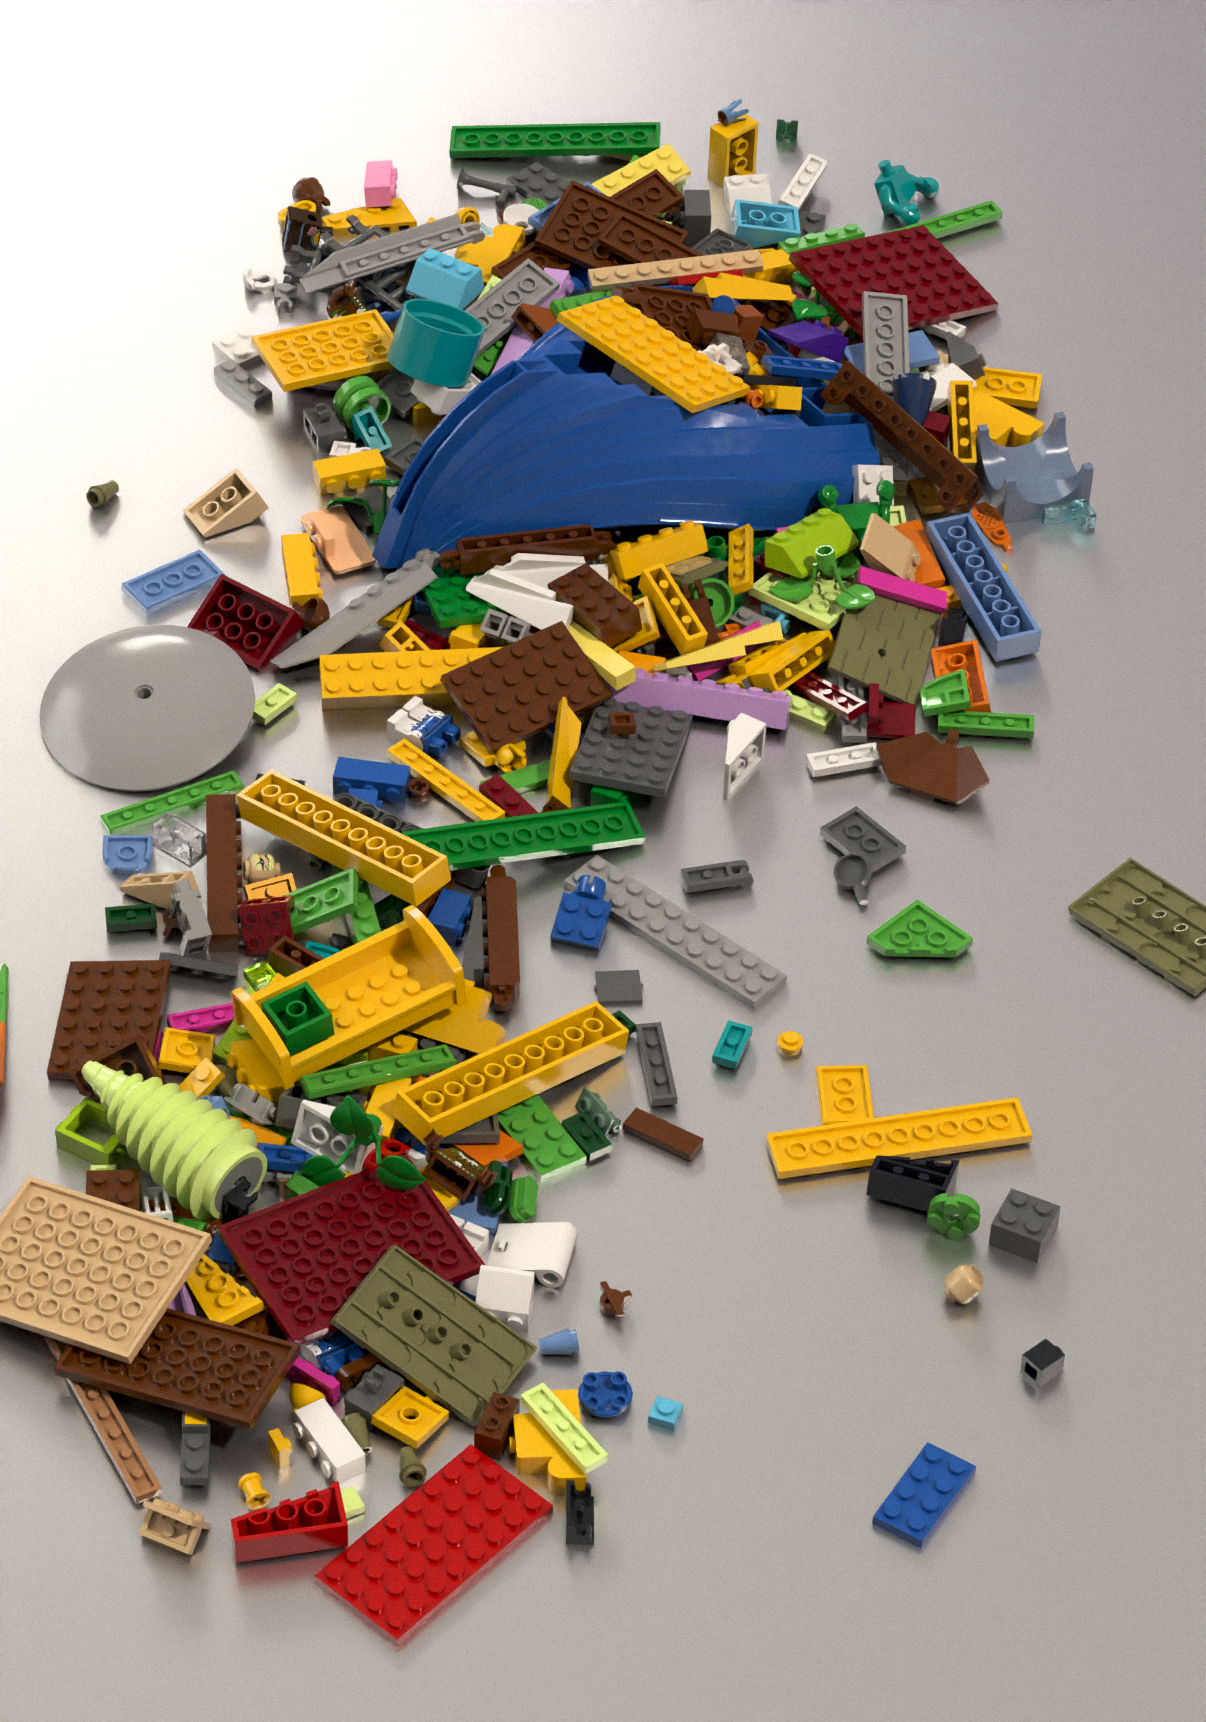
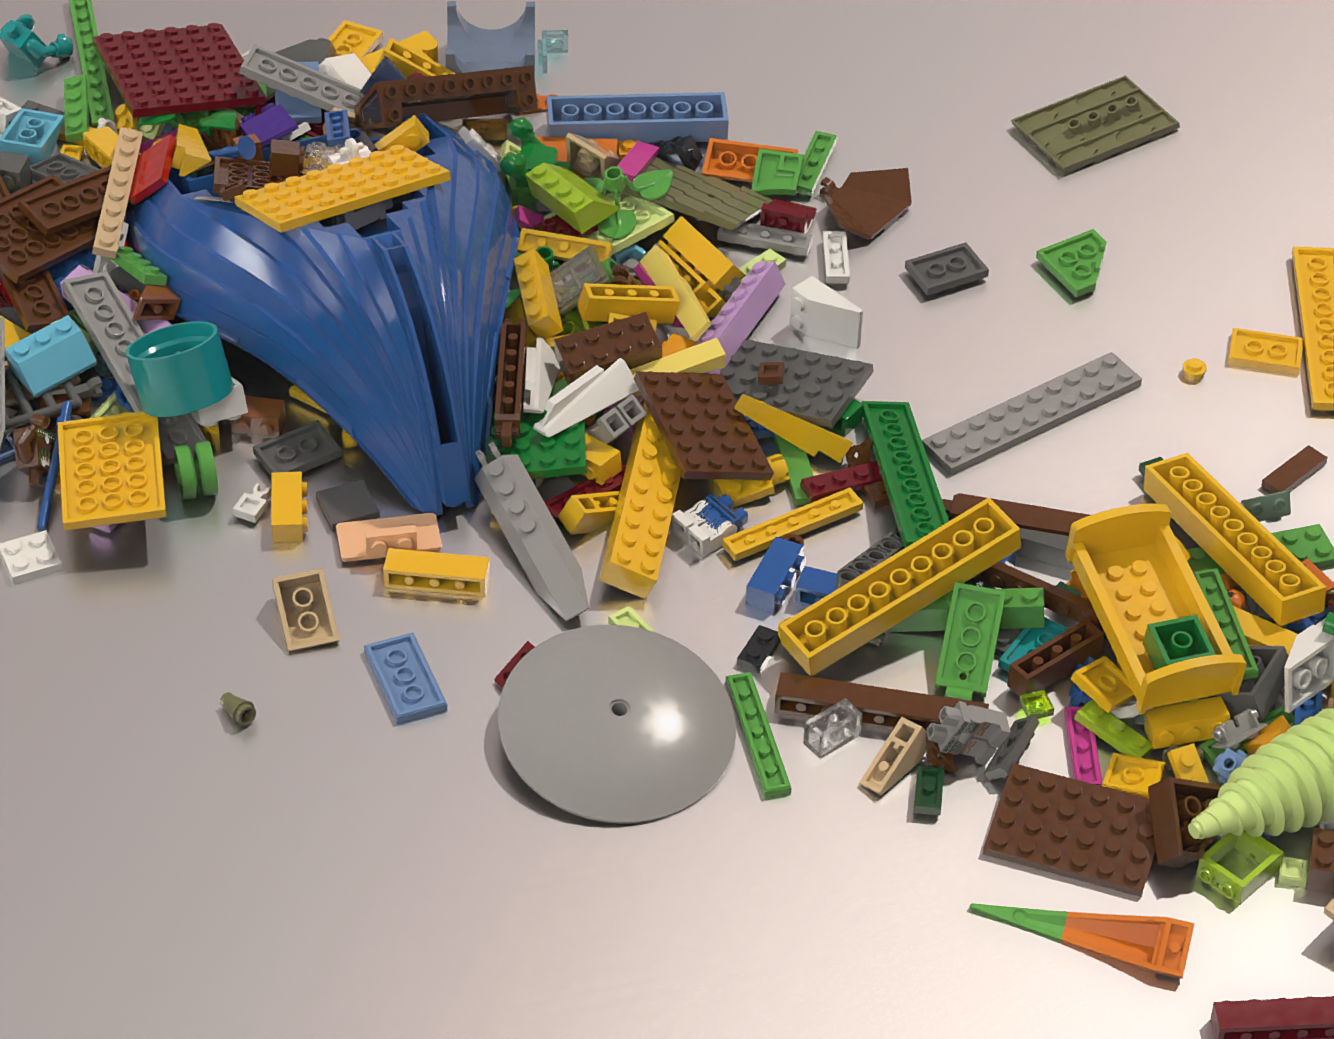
camera: 75 degrees left, 0 degrees up
medium blue tile [102,835,153,876] -> none
dark red slope [187,574,304,671] -> none
light grey plate [214,359,272,407] -> none
dark red bracket [238,895,295,955] -> none
tan head [243,854,280,884] -> none
plate [243,873,297,900] -> none
reddish brown piece [290,597,330,632] -> none
dark grey brick [304,403,347,454] -> none
green plant [326,479,401,535] -> none
teal slope [352,406,392,453] -> none
blue plate [550,875,612,951] -> none
dark green plate [562,1111,612,1161] -> none
dark grey piece [594,970,643,1005] -> none
dark grey plate [636,1022,678,1106] -> none
dark grey plate [680,860,754,893] -> none
teal plate [712,1020,753,1069] -> none
dark red plate [790,672,868,721] -> none
dark grey piece [834,853,872,905] -> none

